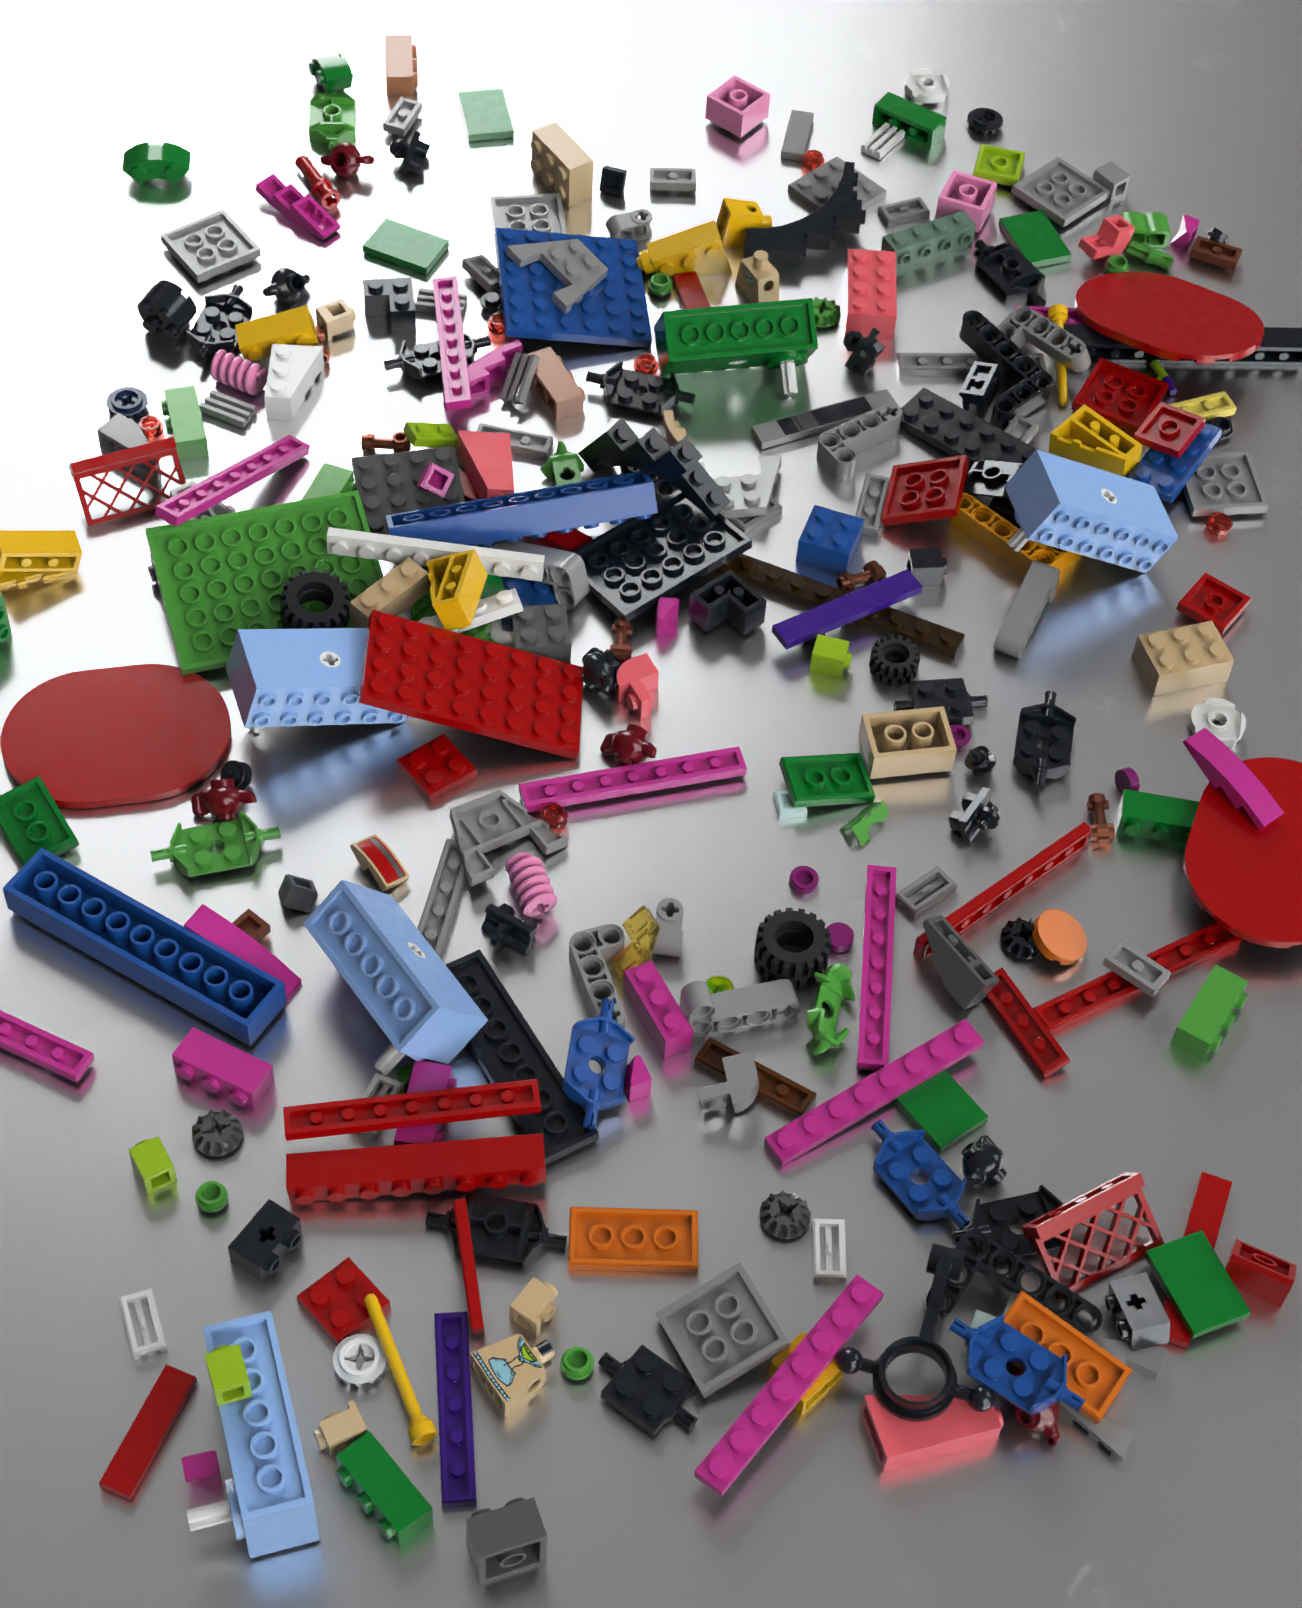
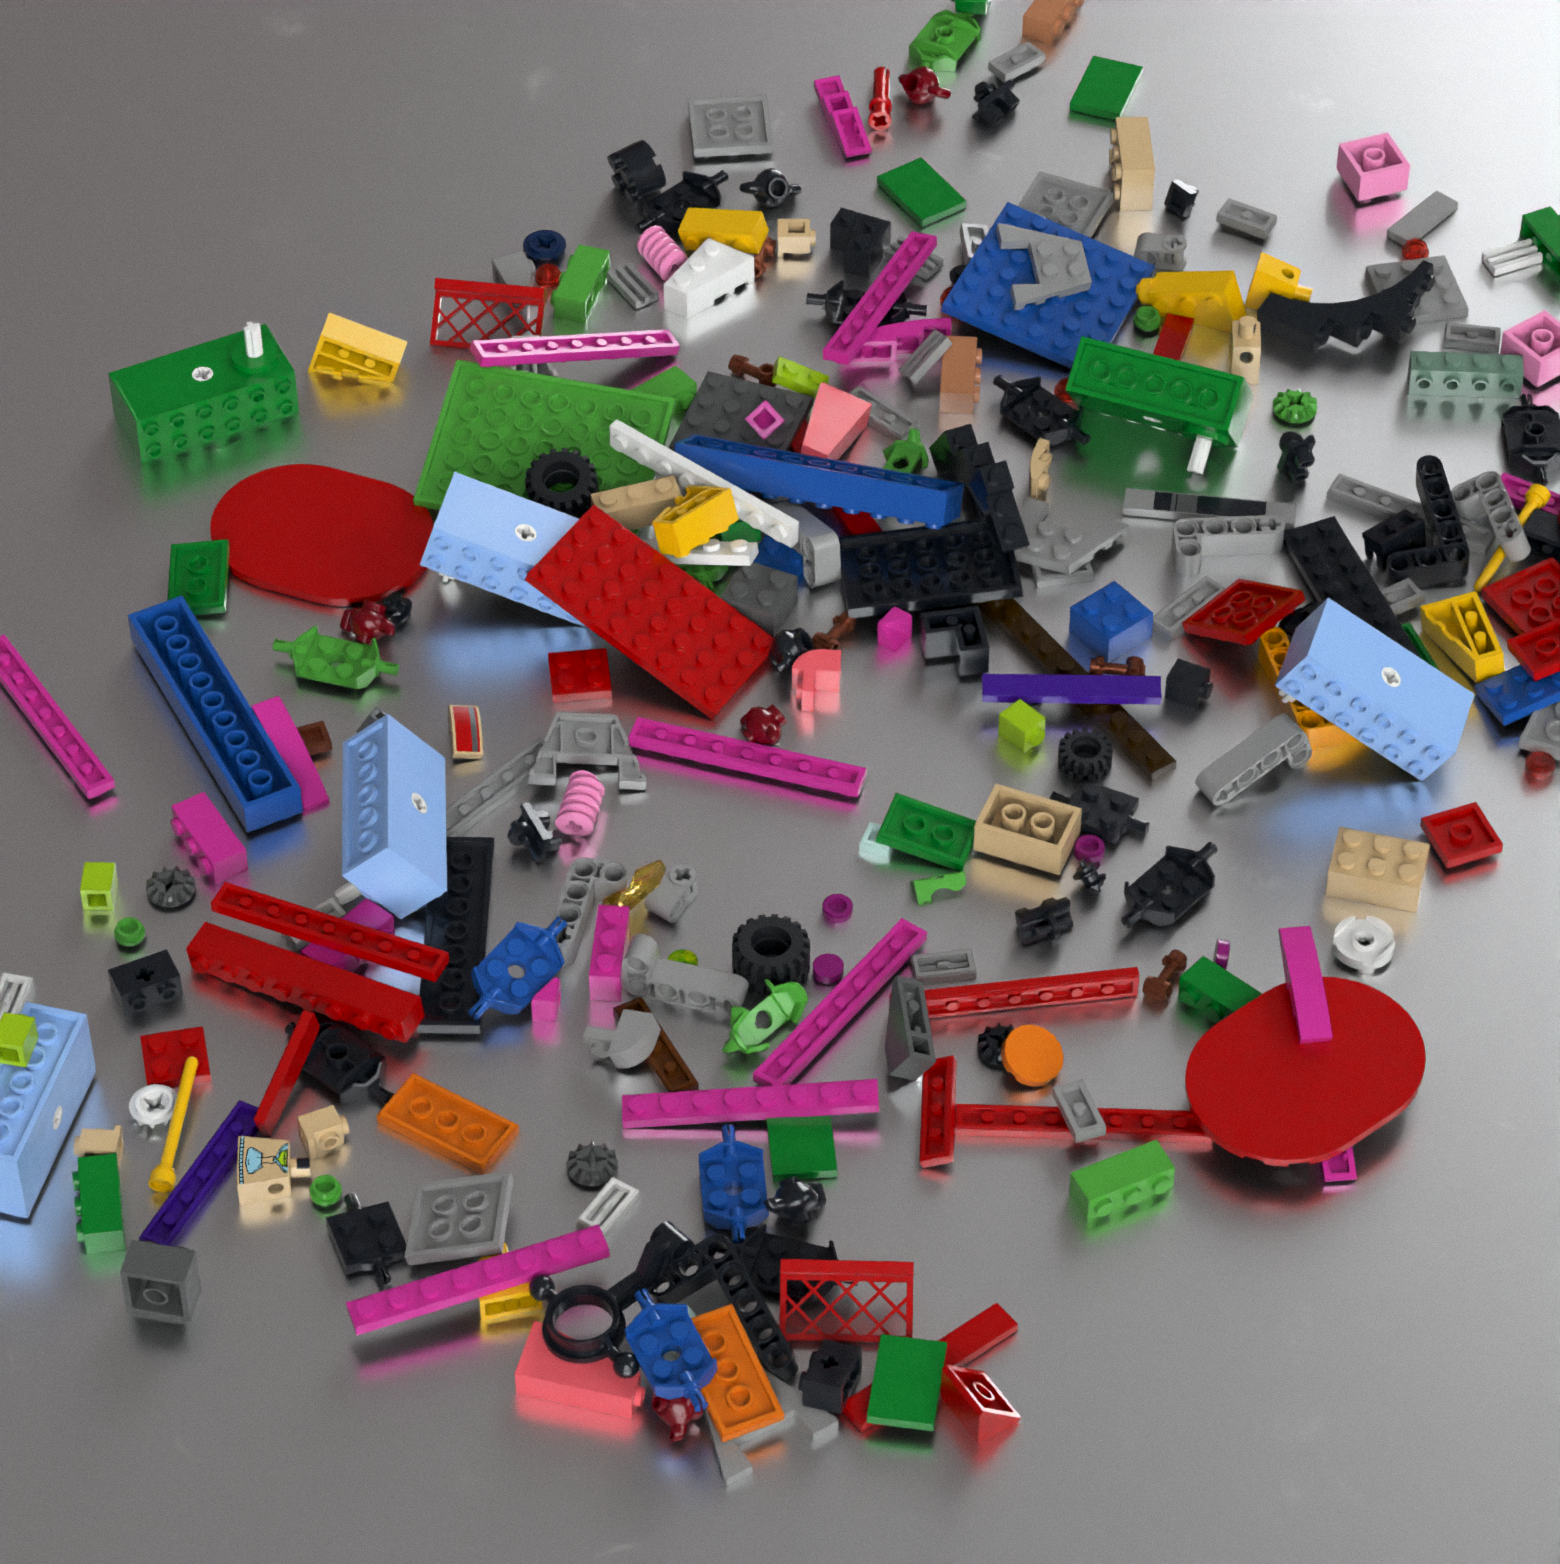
camera: 35 degrees right, 5 degrees down
green brick [122,142,191,184] -> none
clear red plate [540,803,568,829] -> none
coral brick [845,249,897,339] -> none

